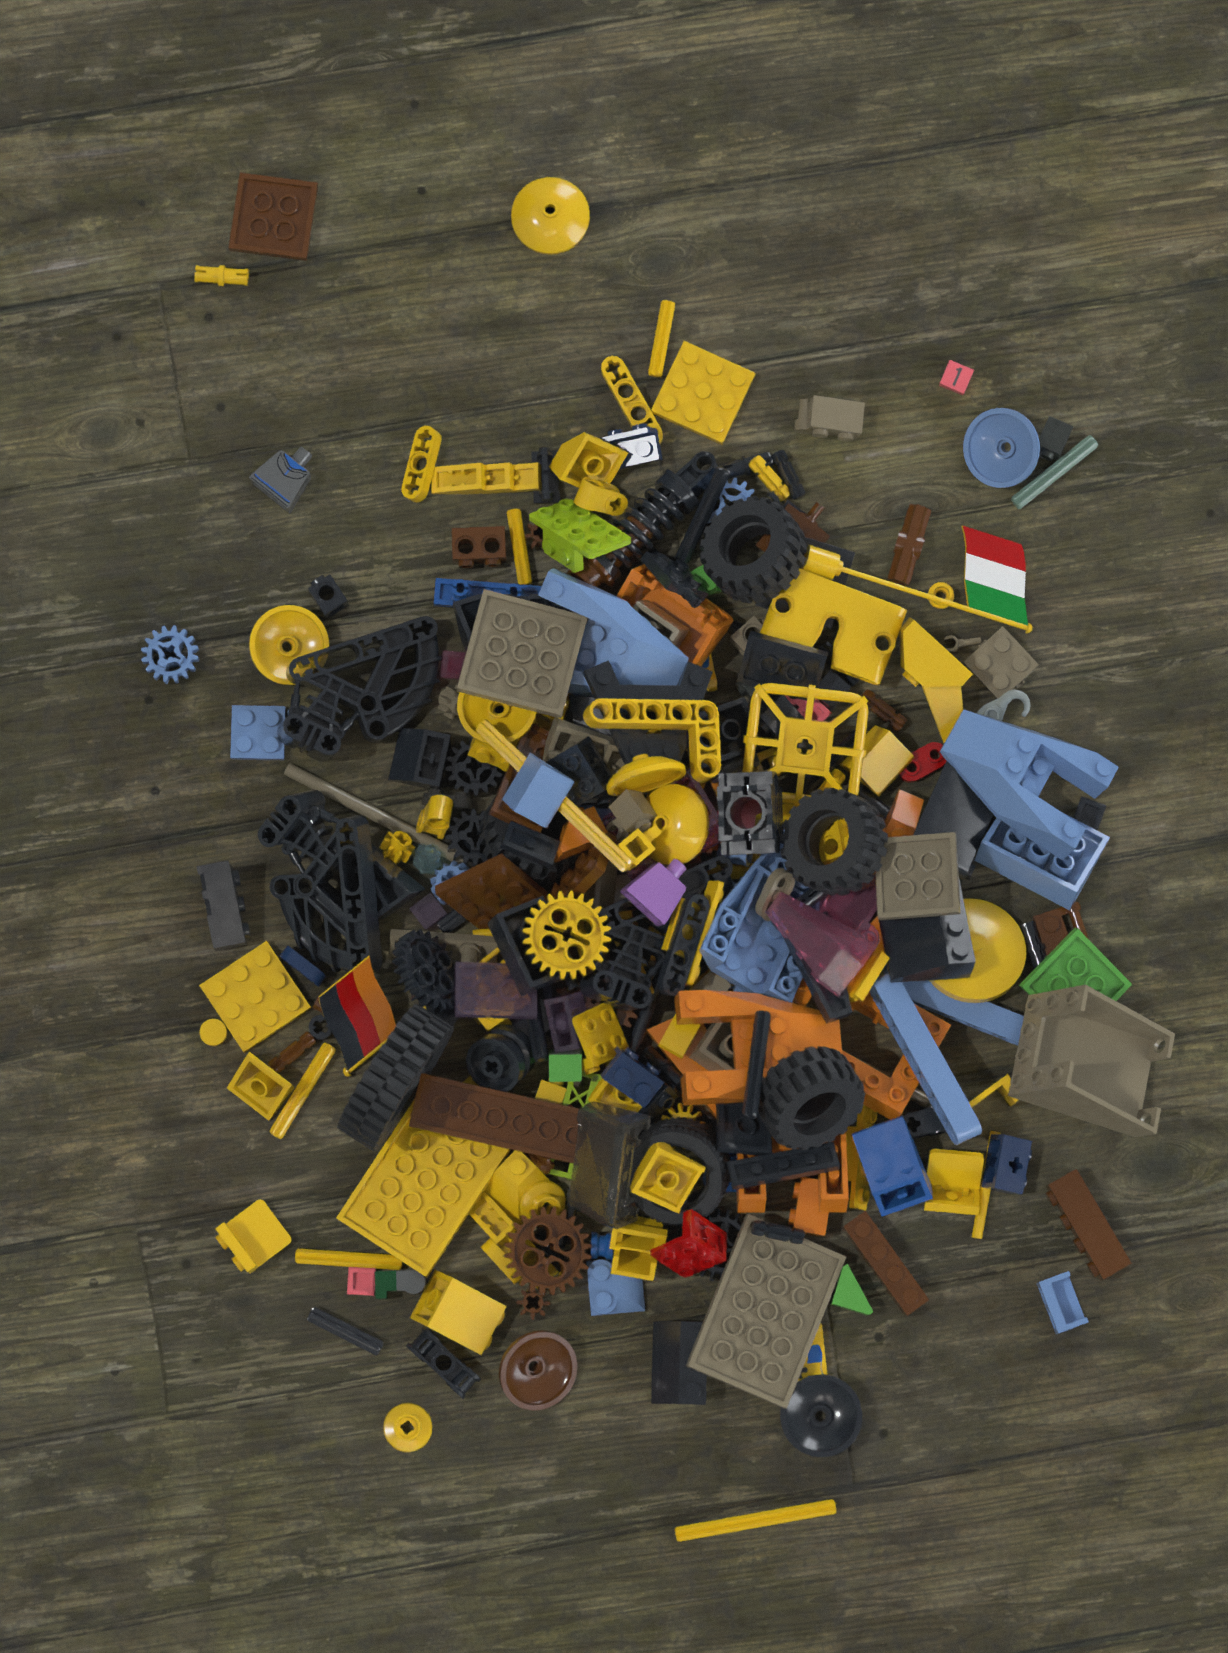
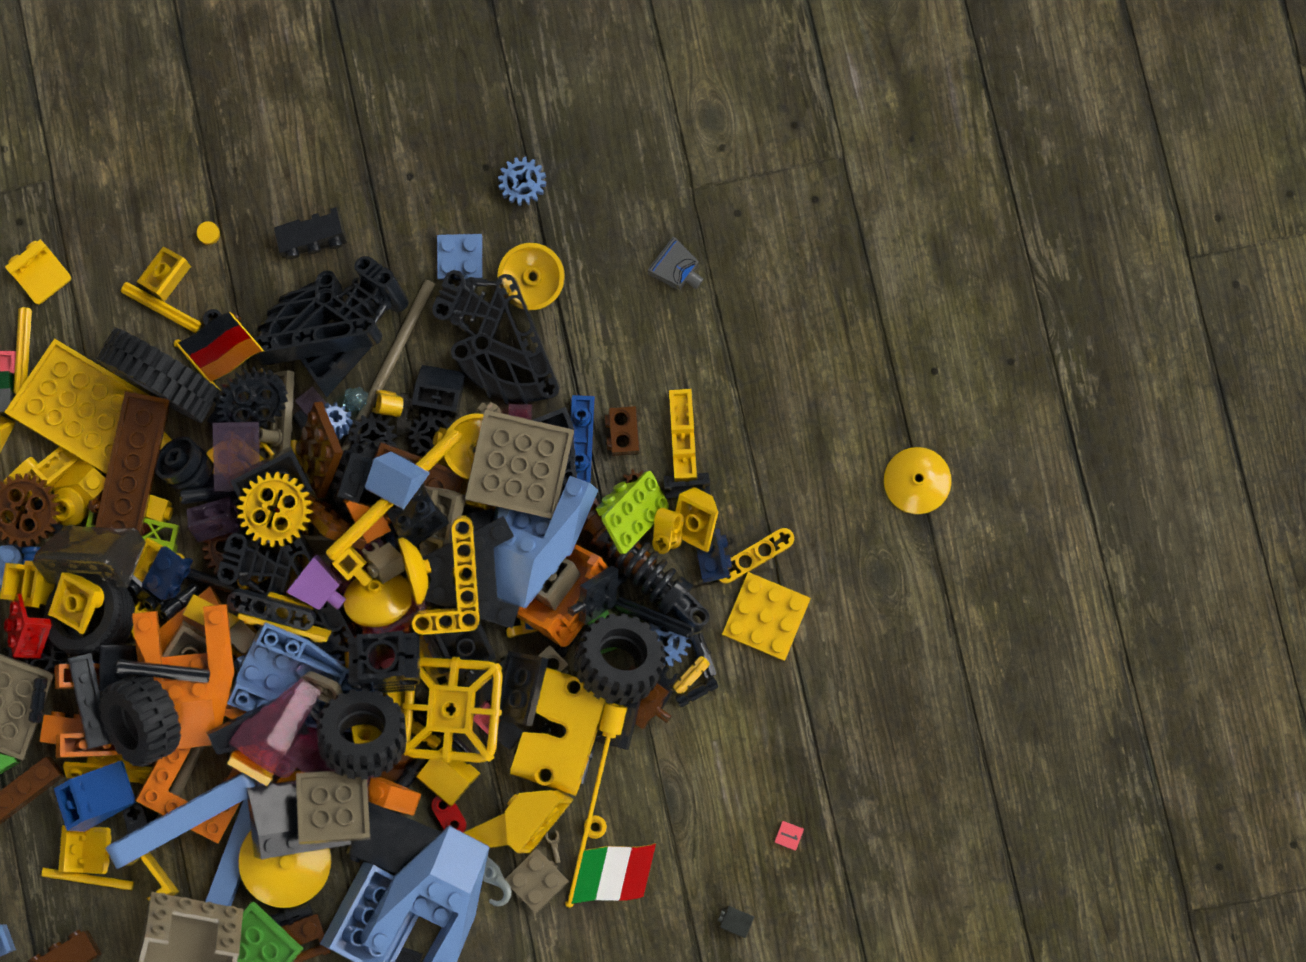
camera: 90 degrees right, 0 degrees up
yellow pin [195,265,249,286] -> none
yellow plate [199,941,311,1053] -> none
reddish brown plate [228,173,318,261] -> none
reddish brown axle [268,1032,316,1074] -> none
dark blue beam [279,945,327,987] -> none
black brick [308,575,349,619] -> none
yellow gear [379,831,415,864] -> none
yellow beam [401,426,441,503] -> none
yellow axle [507,509,532,585] -> none
bright green panel [549,1049,582,1082] -> none
yellow bracket [572,1003,629,1075] -> none
yellow axle [648,300,675,377] -> none
dark tan hinge [794,395,865,442] -> none
reddish brown axle [861,689,907,731] -> none
reddish brown piece [887,504,931,586] -> none
medium blue dish [963,408,1040,488] -> none
dark blue brick [981,1134,1032,1194] -> none
sand green axle [1011,435,1098,509] -> none

